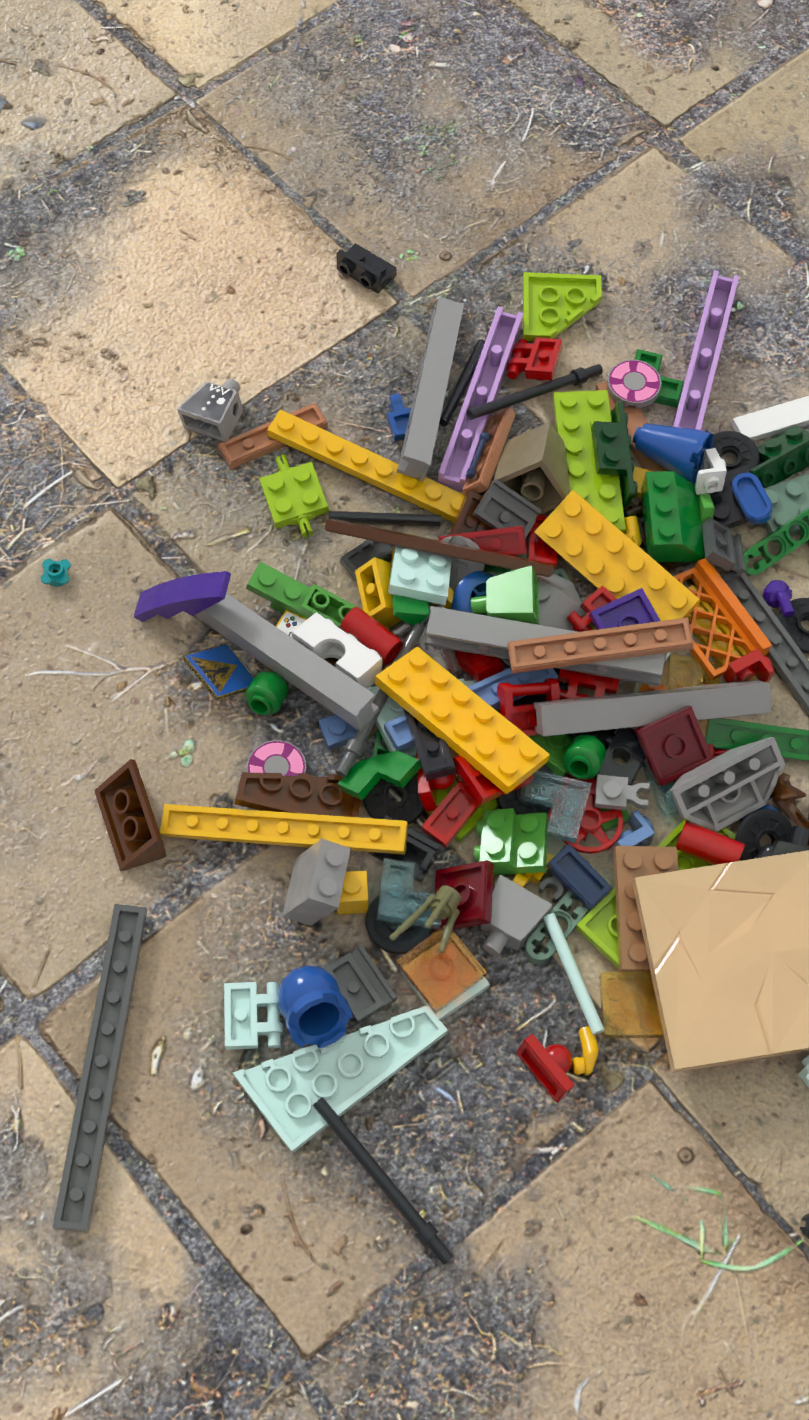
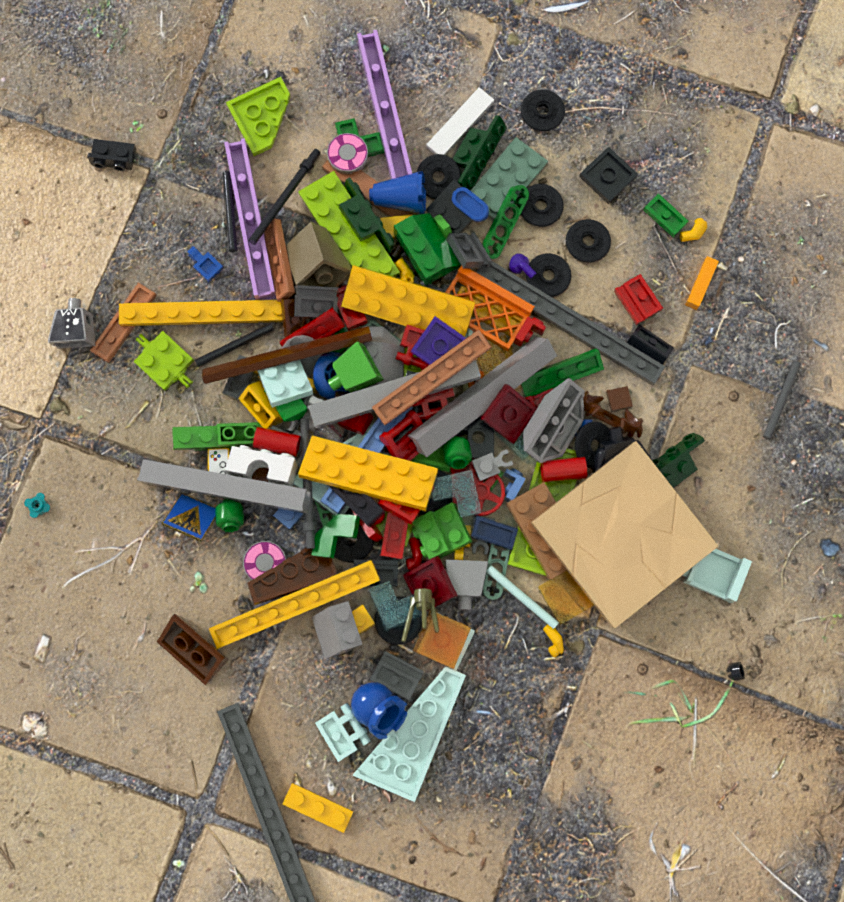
camera: 30 degrees left, 15 degrees up
dark purple slope [134,571,231,622] -> none
black bar [313,1097,454,1265] -> none
light grey tile [397,297,464,482] -> none
dark blue hinge [465,432,490,479] -> none
red plate [507,338,562,381] -> none
red tile [516,1034,575,1103] -> none
white bracket [694,448,727,495] -> none
none -> yellow plate [283,783,354,833]
none -> red arm [406,537,423,570]

